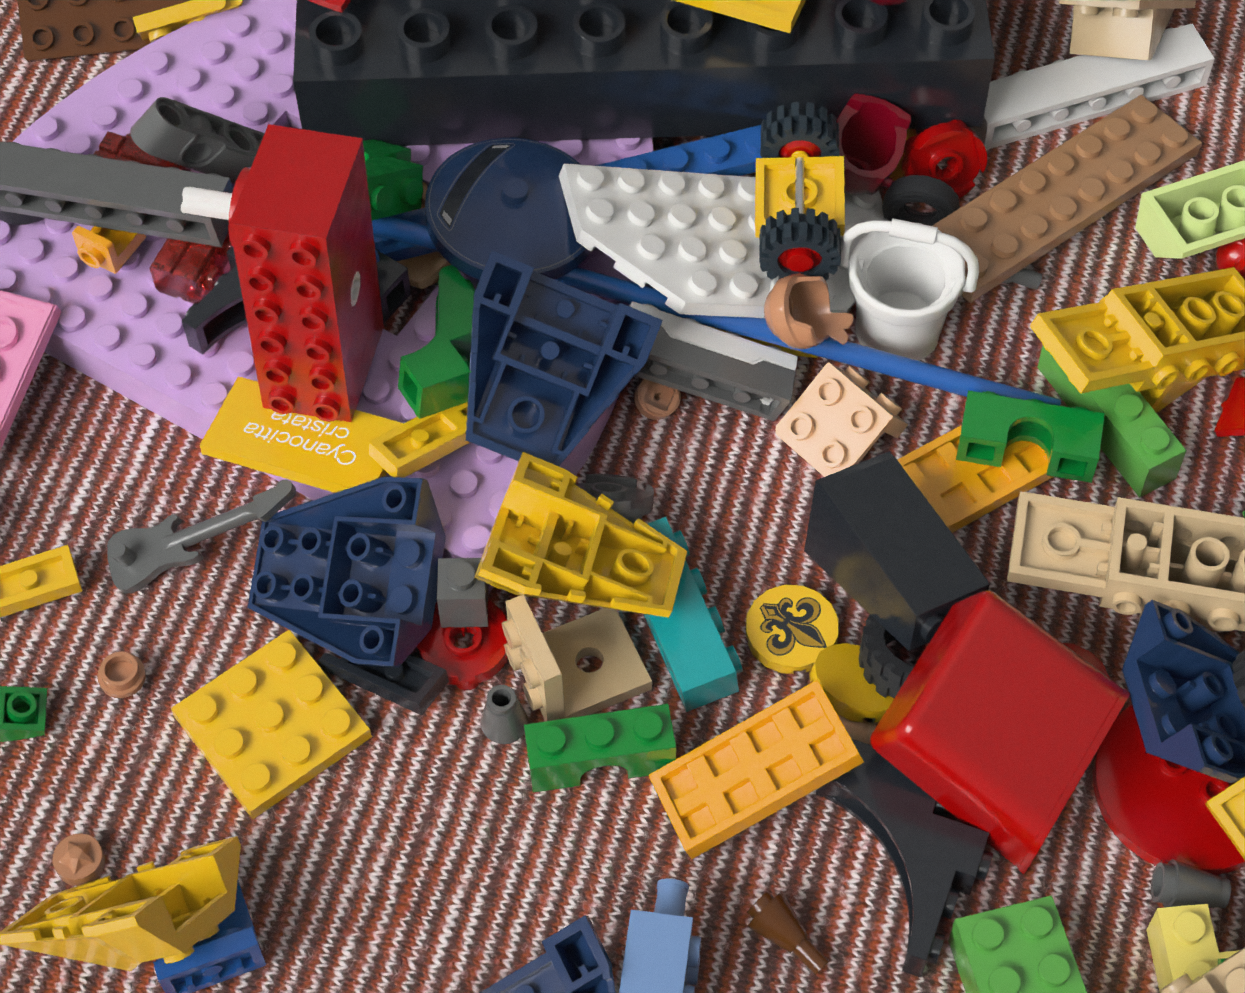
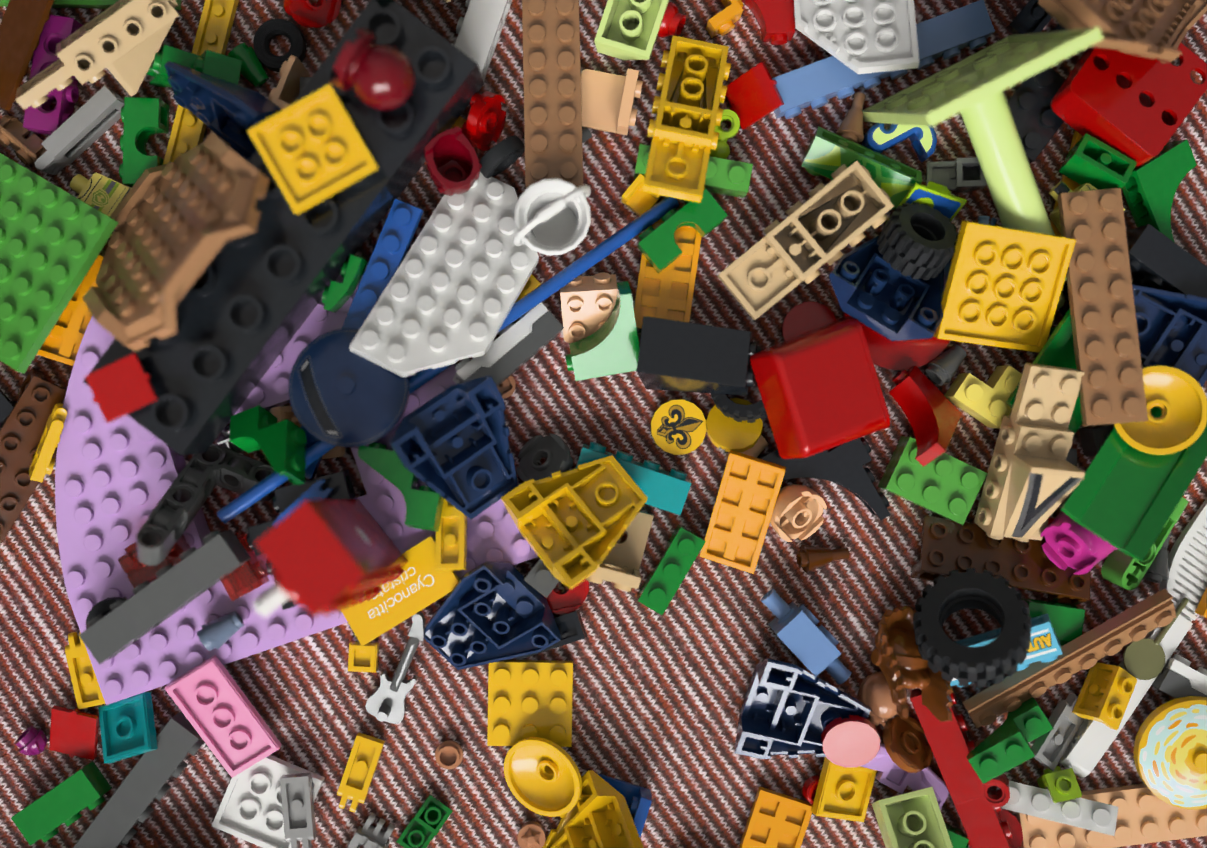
camera: 50 degrees left, 30 degrees up
light orange bracket [72,226,146,274] -> none
dark grey cone [481,685,528,744] -> none
plate [755,102,845,280] -> none
nougat hat [764,273,854,349] -> none
none -> sand blue cone [197,611,244,651]
none -> green slope [322,255,367,313]
none -> yellow tile [348,641,379,673]
none -> yellow dish [504,737,582,817]
none -> arch [565,281,640,381]
none -> light nougat bracket [581,69,643,135]
none -> yellow panel [621,174,661,216]
none -> lime plate [710,109,740,159]
none -> light nougat cylinder [770,484,827,542]
none -> red arch [888,365,962,467]

